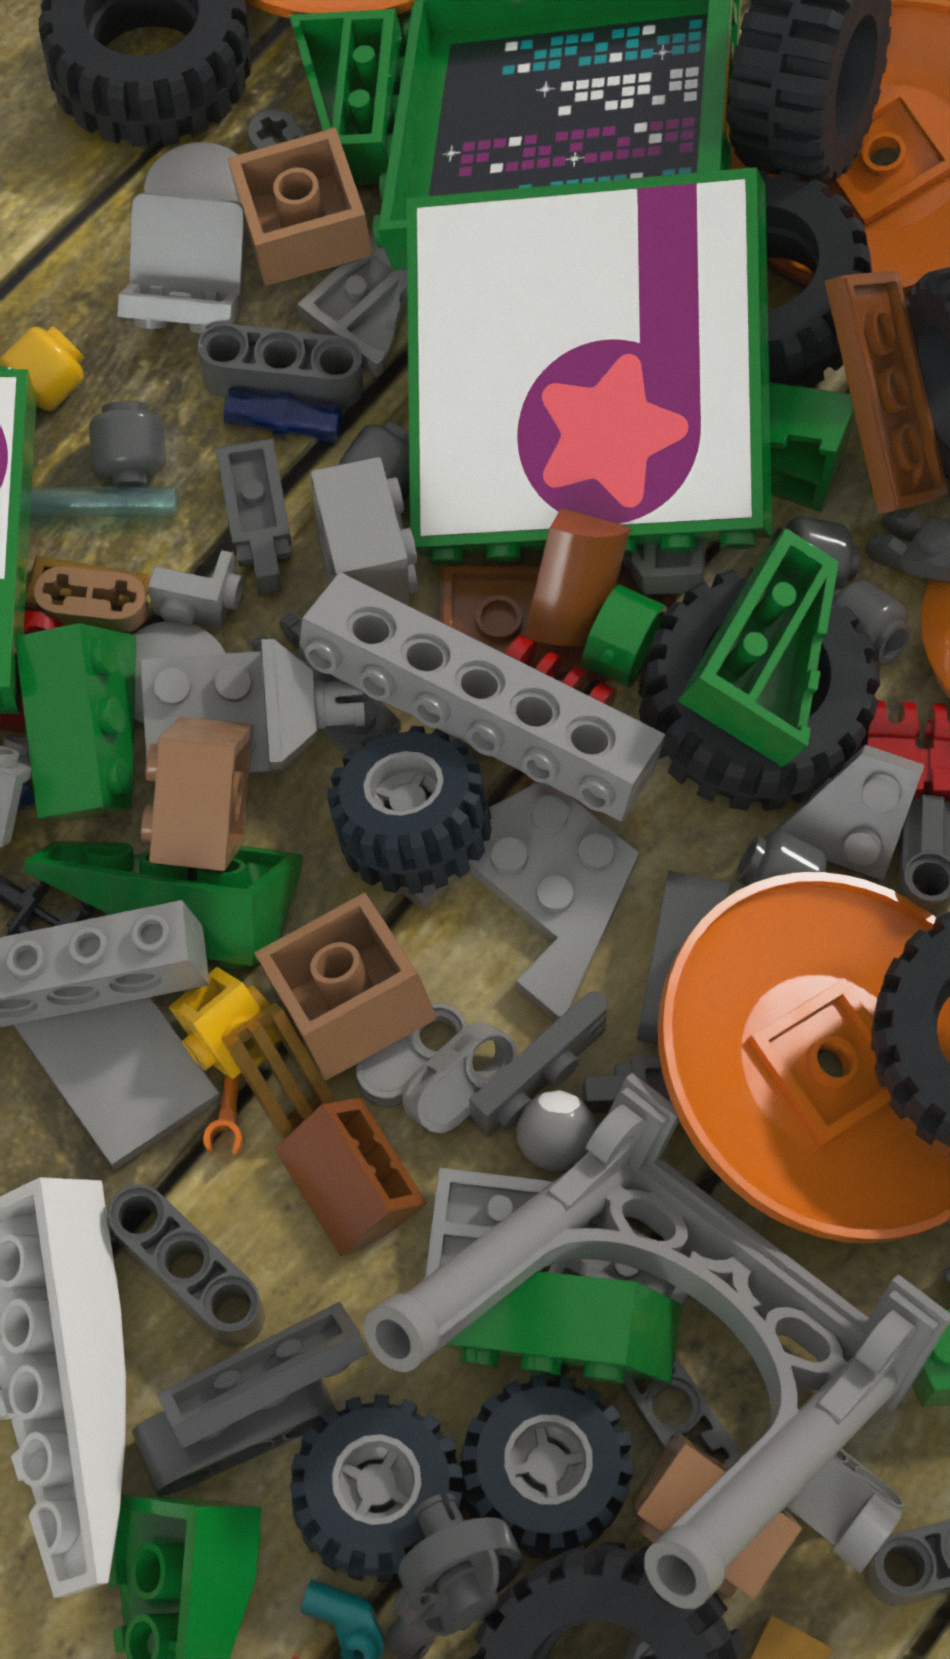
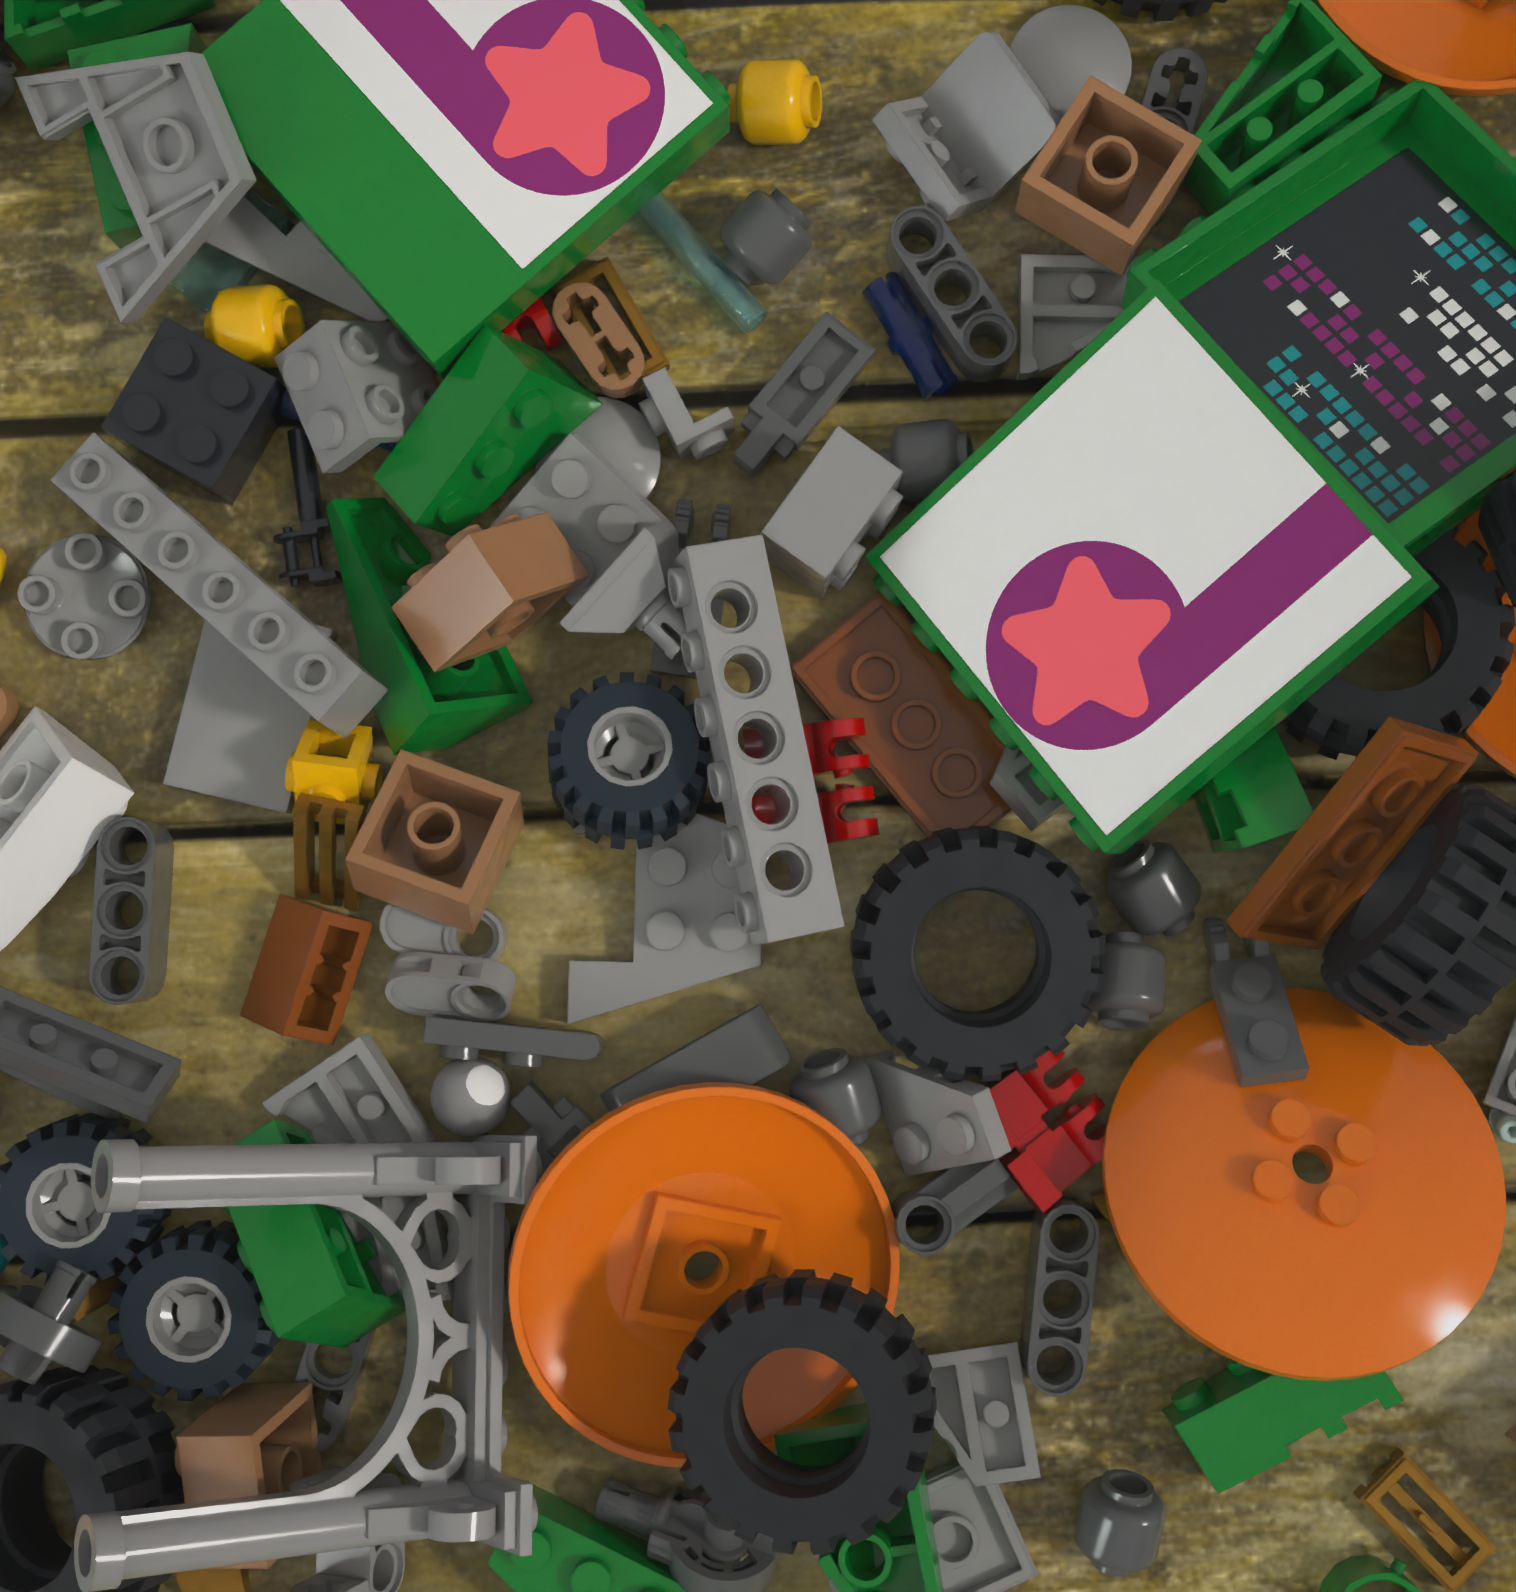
camera: 50 degrees right, 20 degrees up
orange hand [203,1074,245,1157] -> none
dark orange brick [524,508,631,646] -> none
green piece [581,584,667,688] -> none
green wedge [677,528,839,767] -> none

